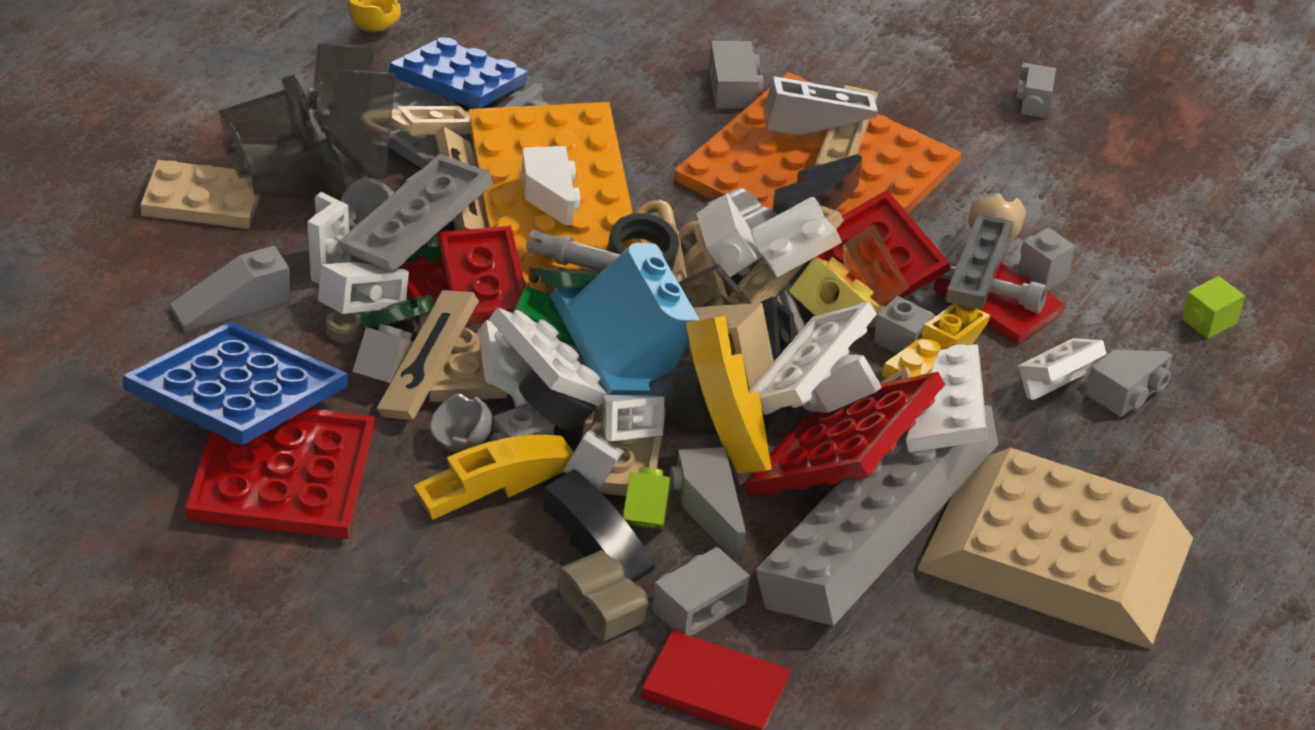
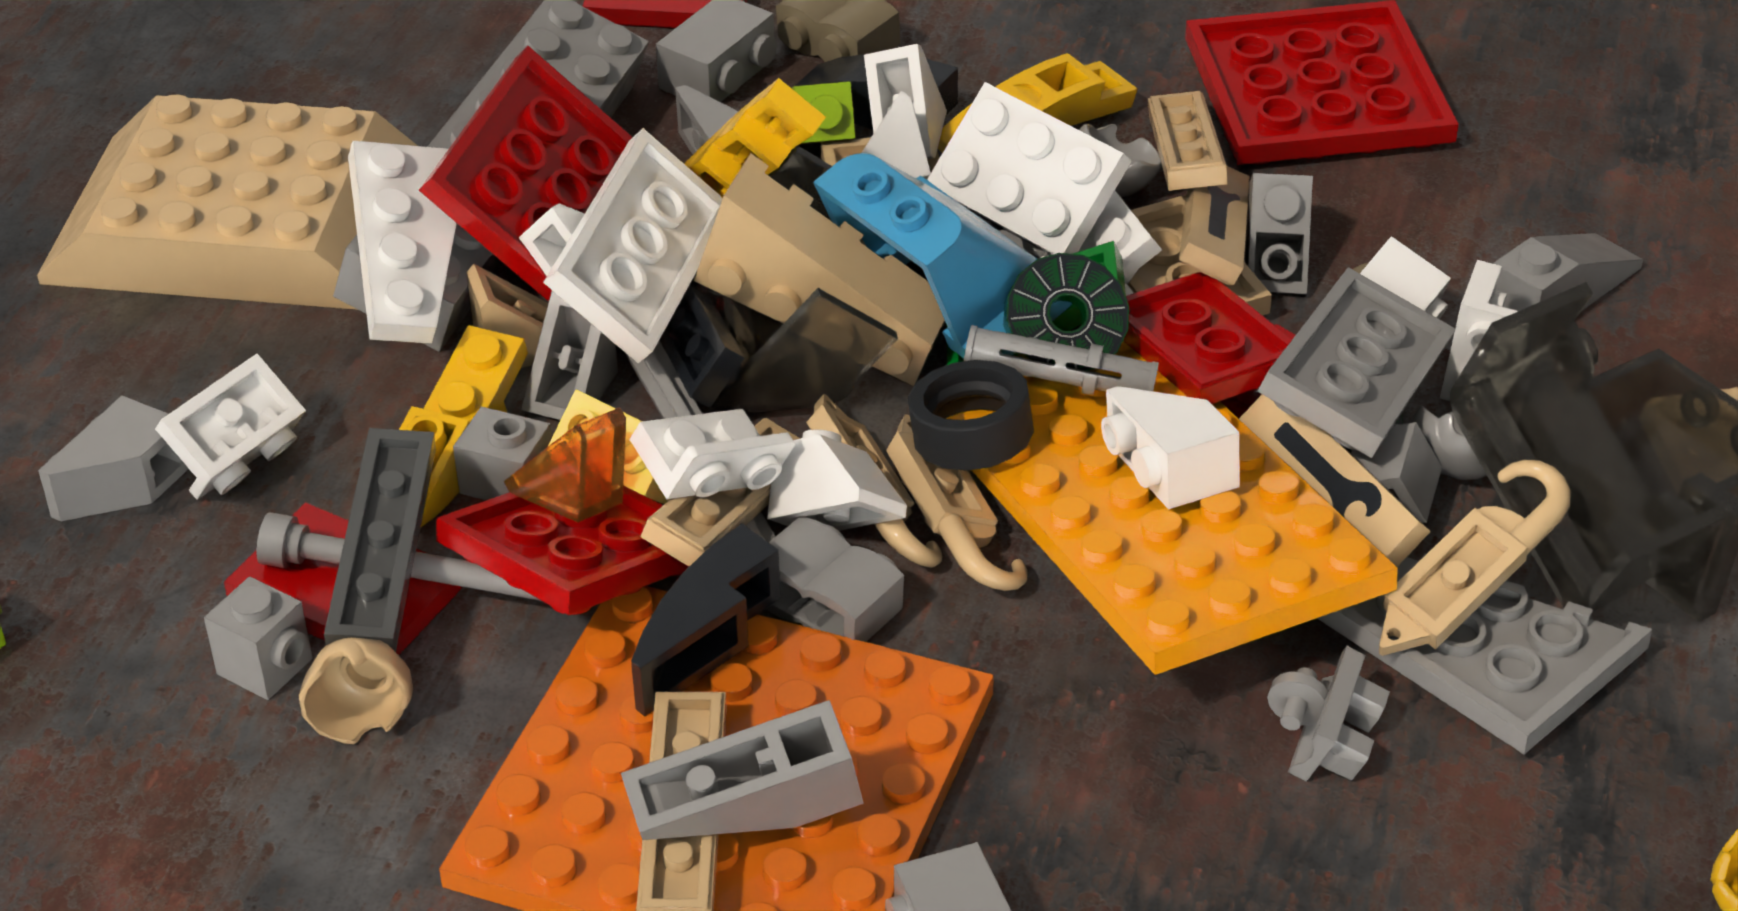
camera: 170 degrees right, 0 degrees up
blue plate [123,321,348,445] -> none
dark green tile [360,294,435,330] -> none
blue plate [388,37,528,109] -> none
none -> tan tile [1148,91,1228,191]

